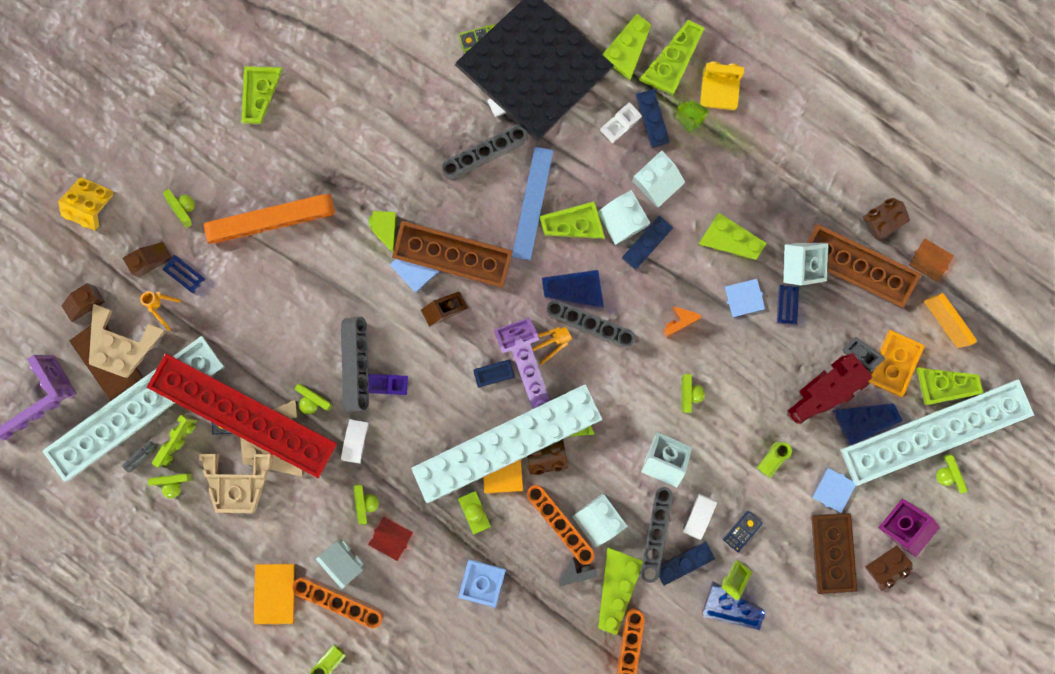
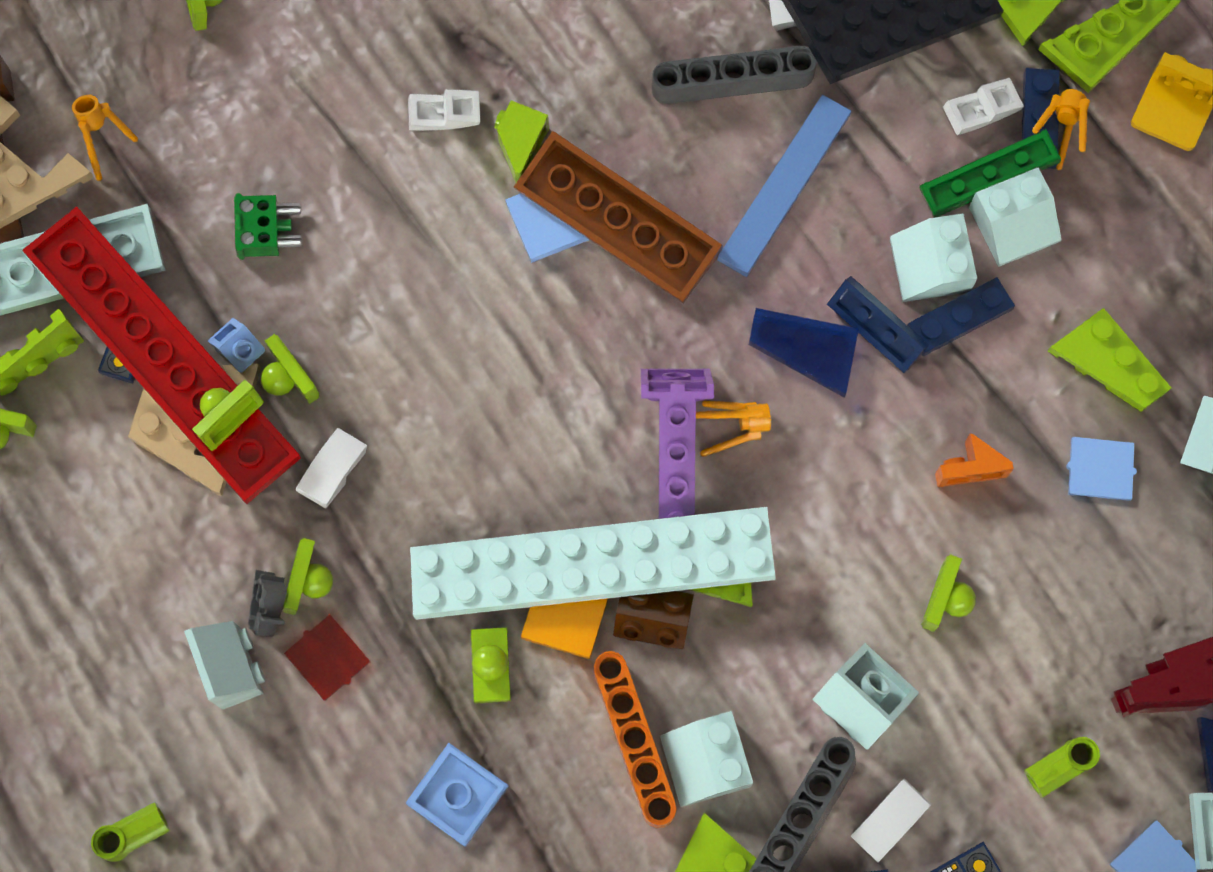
camera: 25 degrees right, 10 degrees down
reddish brown slope [123,242,172,278] -> none
clear blue tile [162,255,206,294] -> none
tan wing [199,454,273,513] -> none
orange beam [203,194,336,244] -> none
light orange tile [254,564,295,624] -> none
orange beam [292,576,384,629] -> none
dark grey beam [341,316,369,412] -> none
dark purple slope [368,374,408,395] -> none
reddish brown slope [421,291,468,327] -> none
dark blue tile [473,359,515,388] -> none
lime wing [539,201,605,239] -> none
dark grey beam [546,300,635,348] -> none
dark grey slope [558,557,598,586] -> none
clear neon green slope [675,100,709,133] -> none
clear blue tile [777,285,799,325] -> none
none -> lime tile [192,380,264,451]
none -> light blue bracket [208,318,265,372]
none -> green piece [234,193,302,260]
none -> dark grey piece [248,570,287,636]
none -> white slope [408,89,480,131]
none -> dark blue plate [827,276,929,373]
none -> green tile [920,129,1061,218]
none -> light orange plant [1032,89,1090,170]

